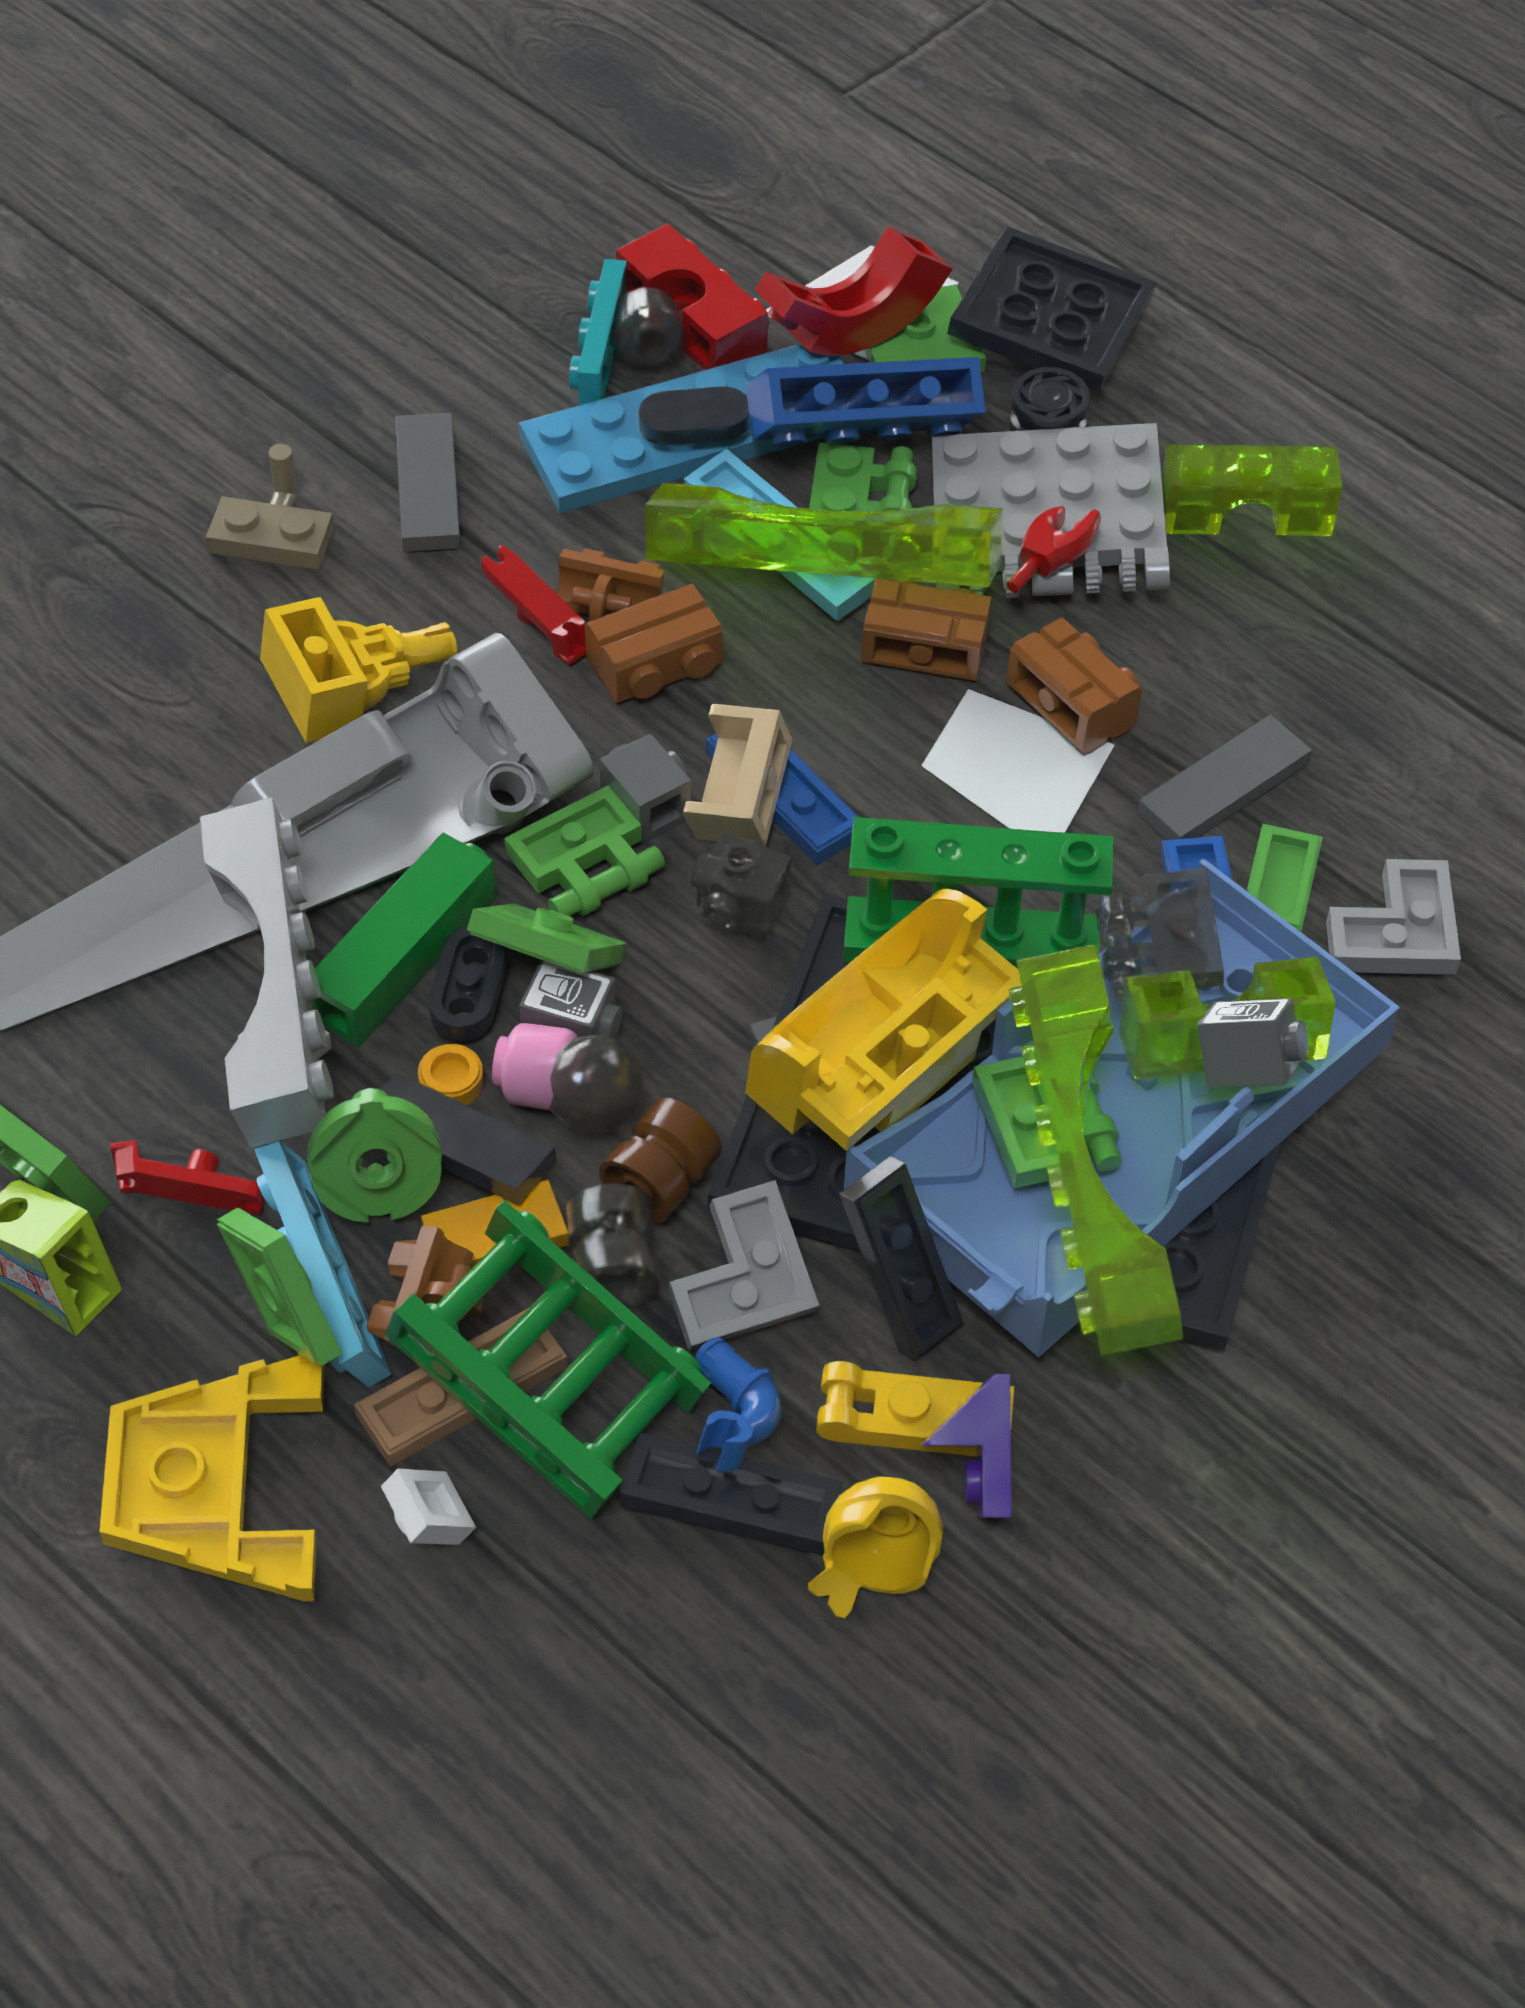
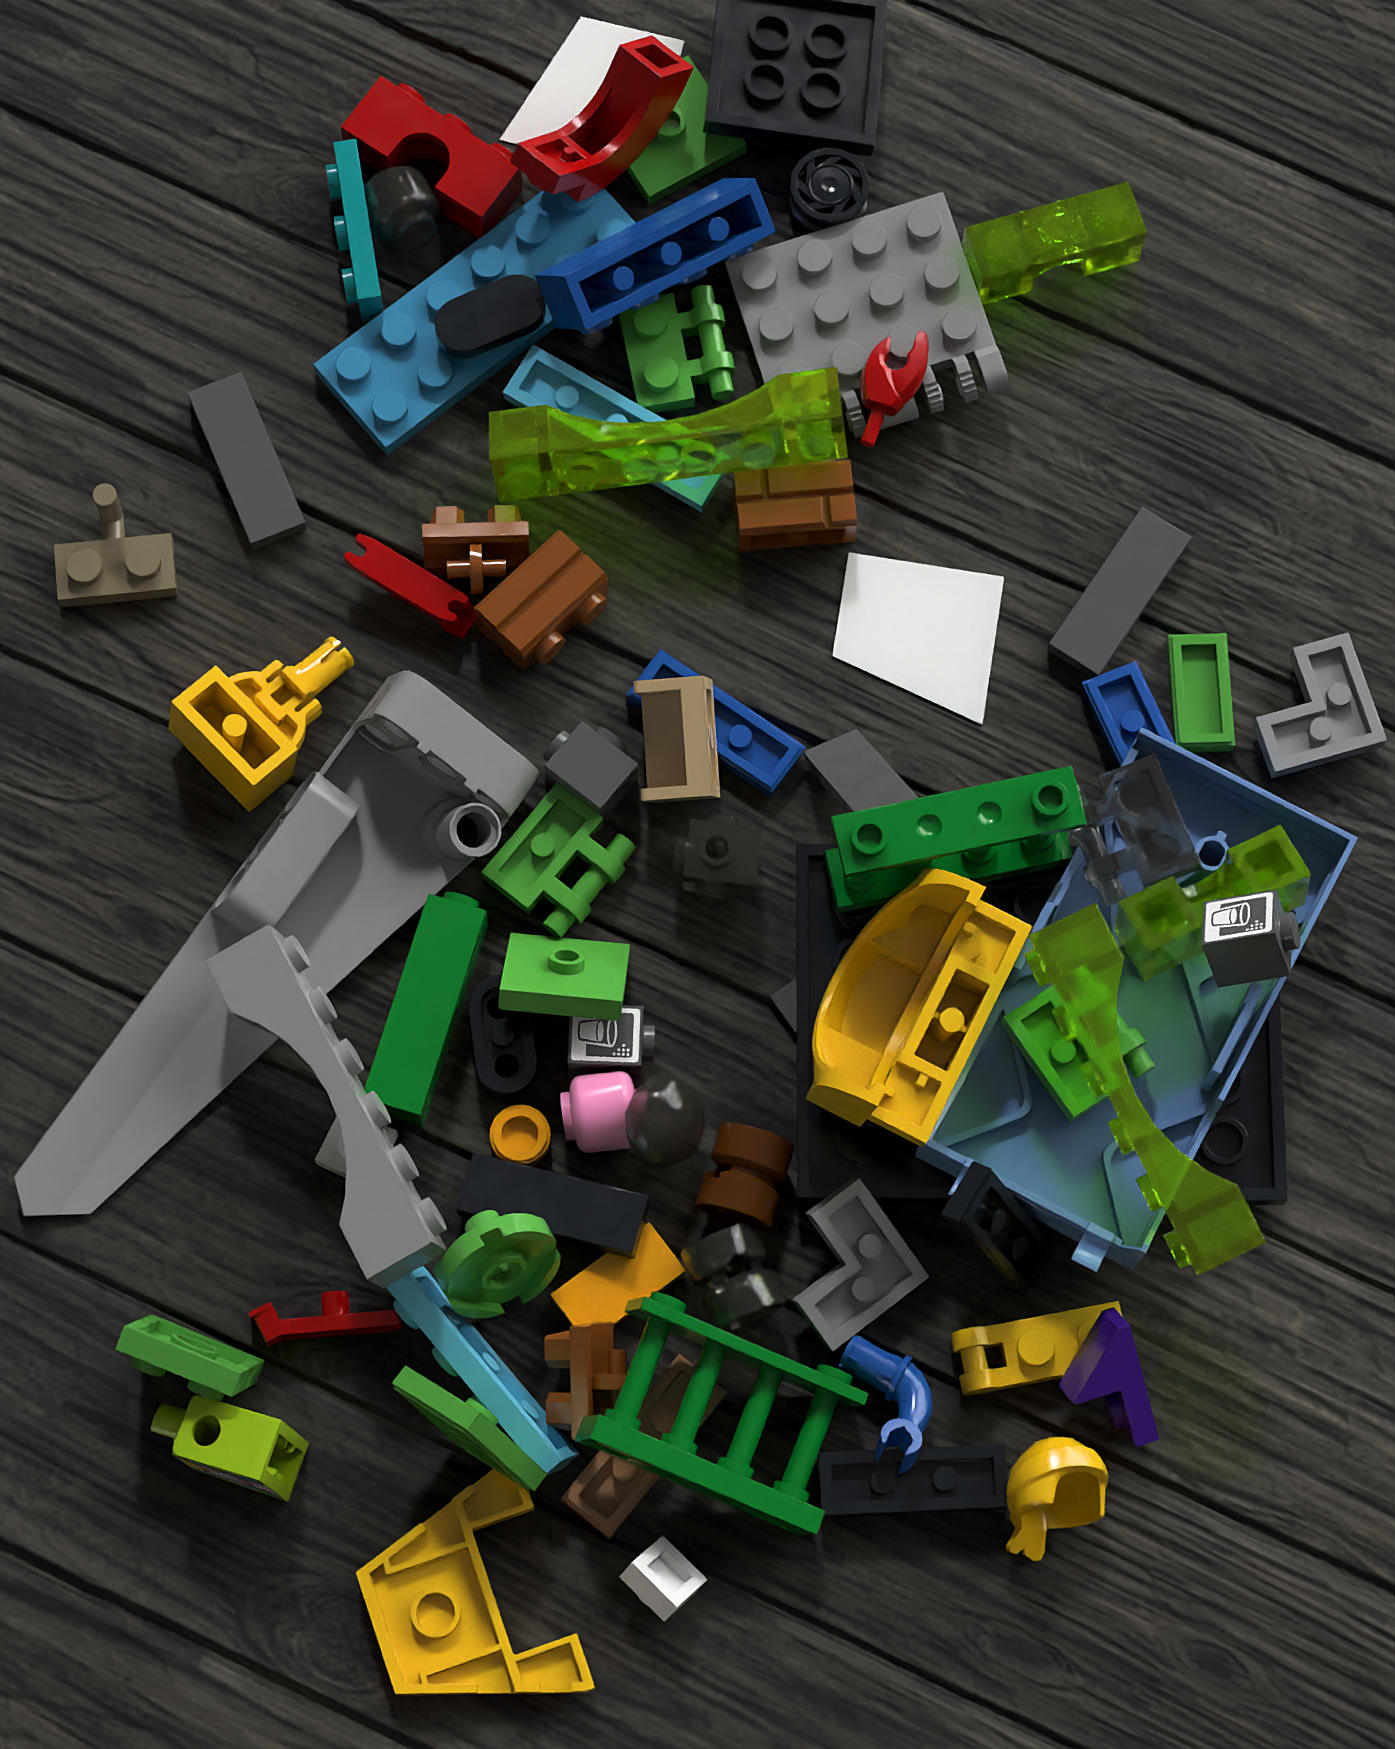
camera: 20 degrees left, 20 degrees up
dark orange brick [1006,617,1142,754] -> none

